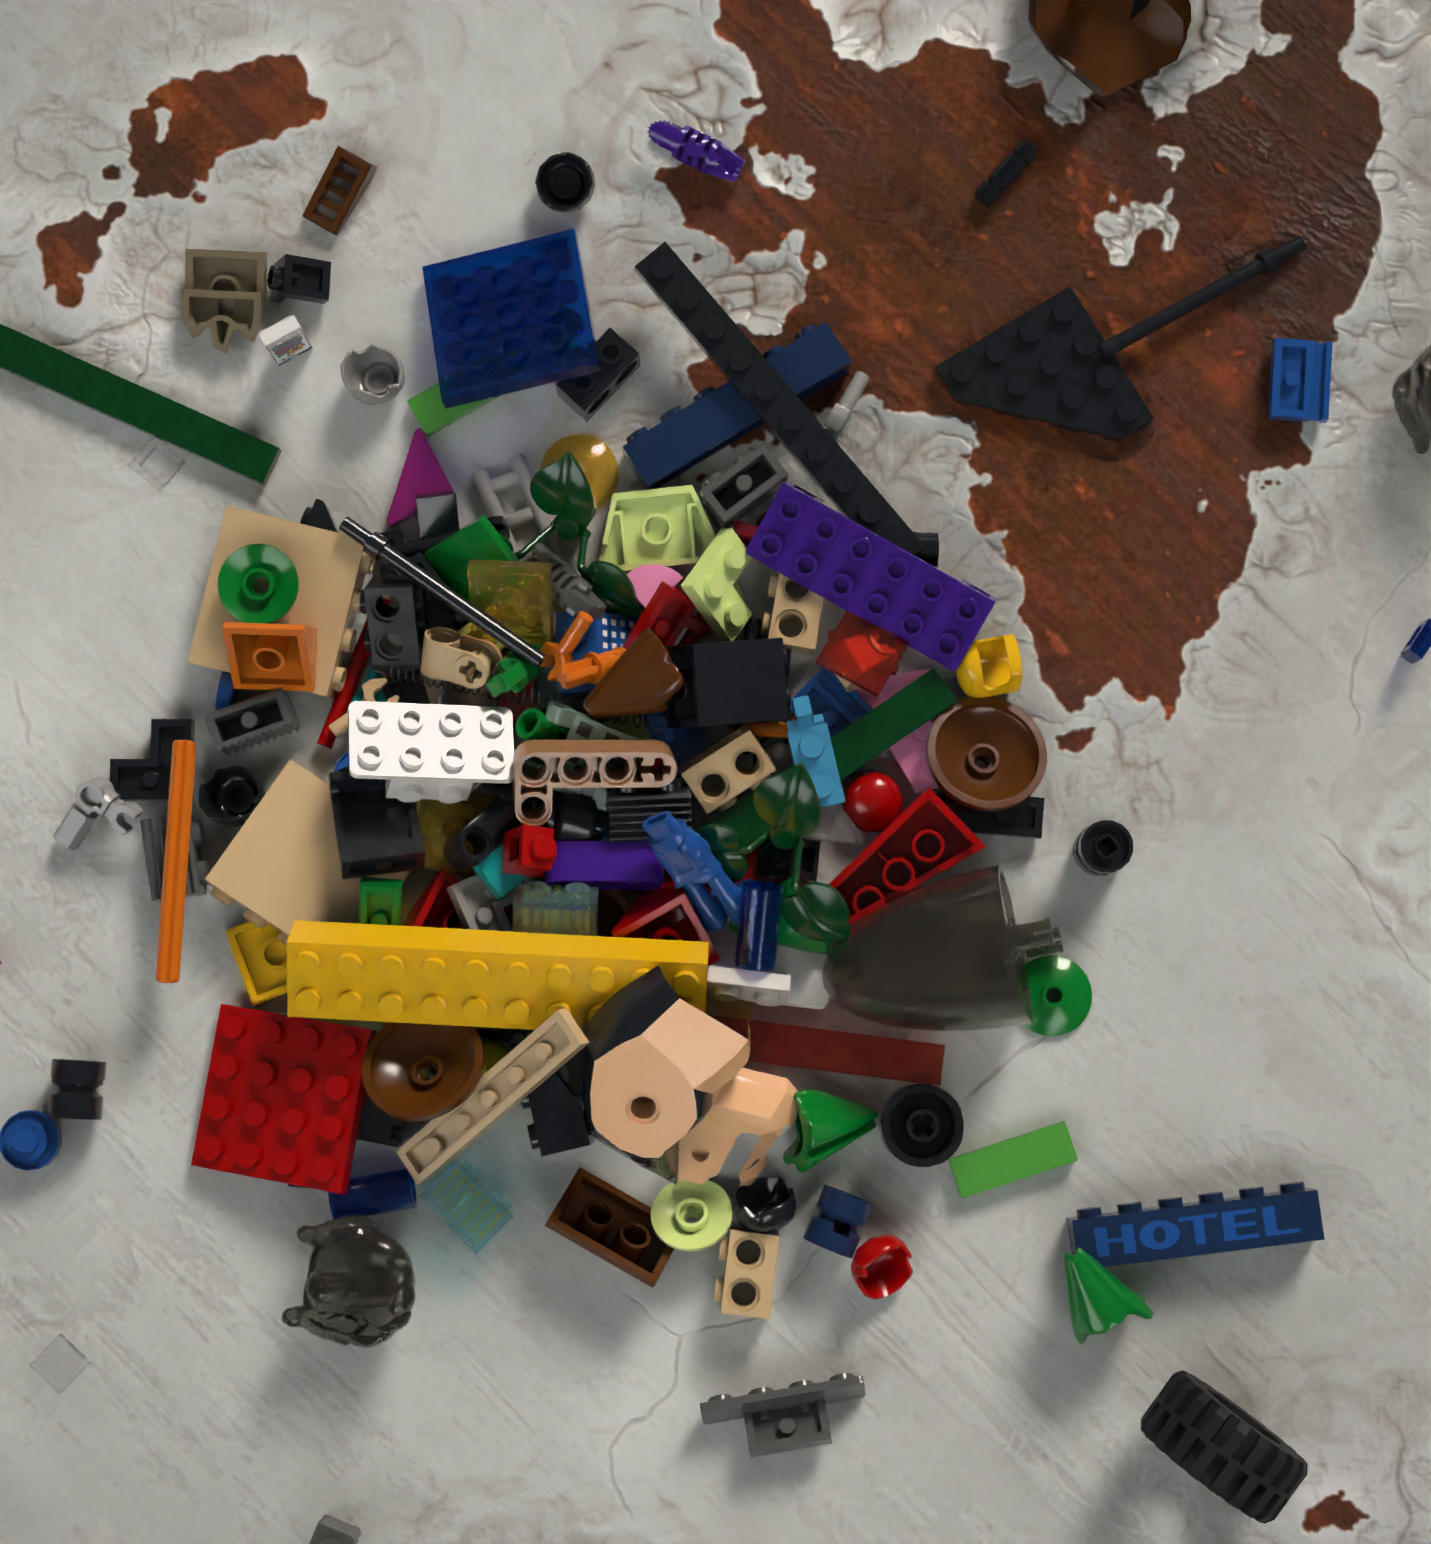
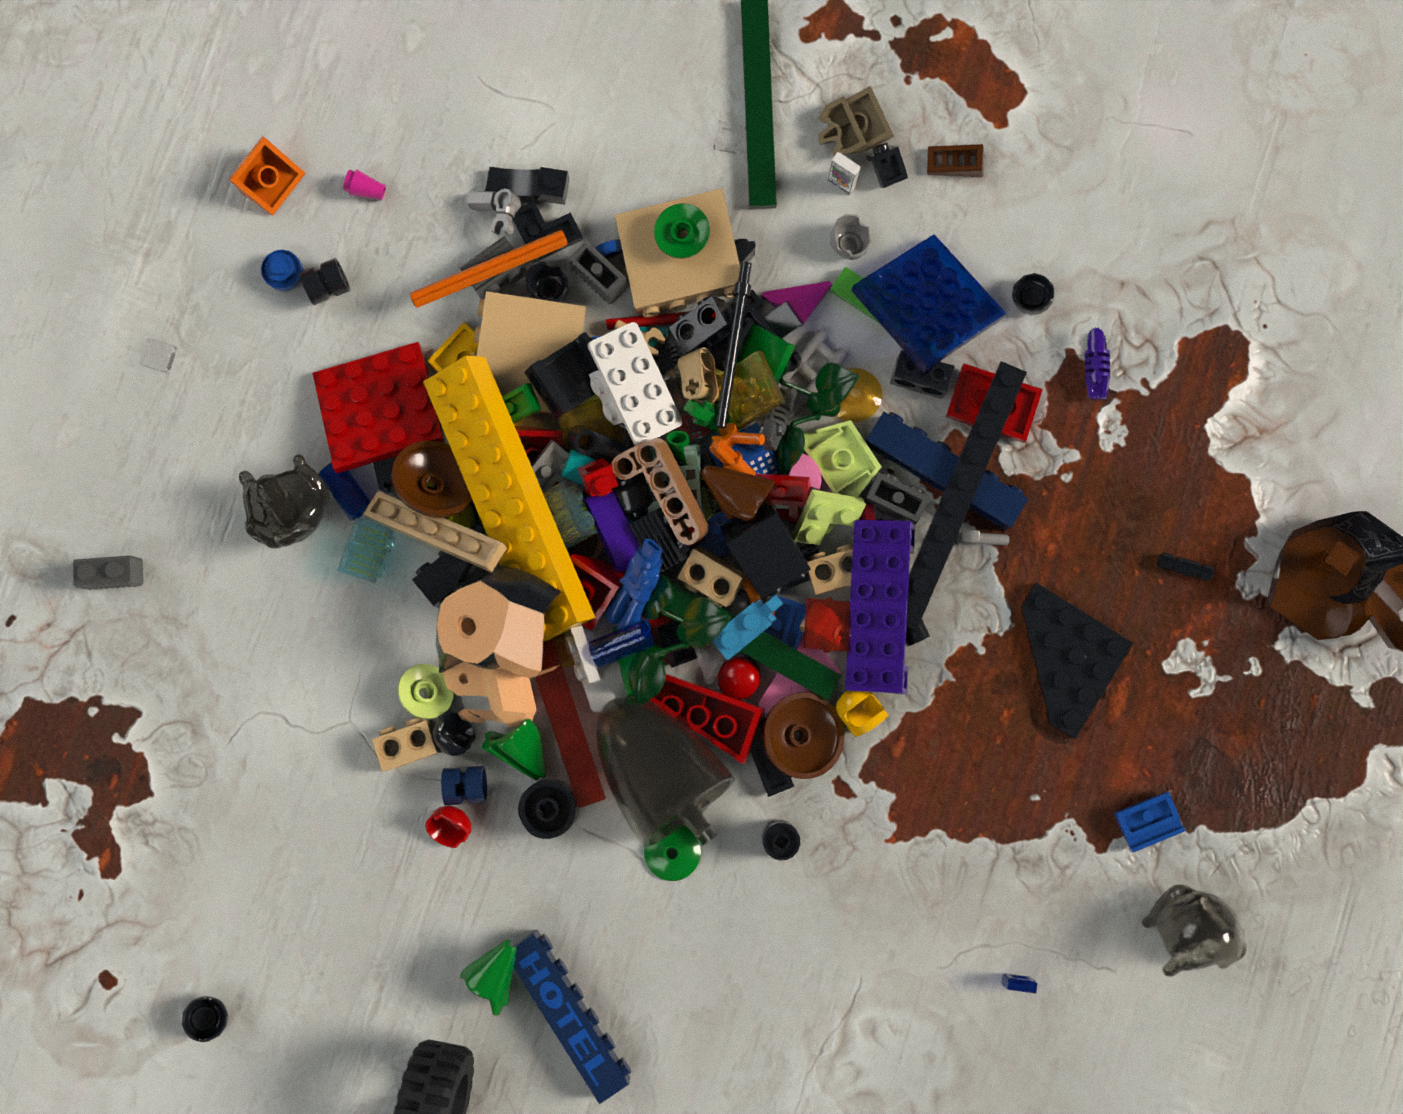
camera: 65 degrees right, 0 degrees up
orange slope [222,622,318,692] -> none
reddish brown slope [545,1167,674,1288] -> none
dark grey bracket [700,1373,865,1458] -> none
bright green tile [948,1121,1078,1198] -> none
black bar [1097,236,1306,359] -> none
none -> black slope [485,166,570,205]
none -> red plate [945,363,1043,443]

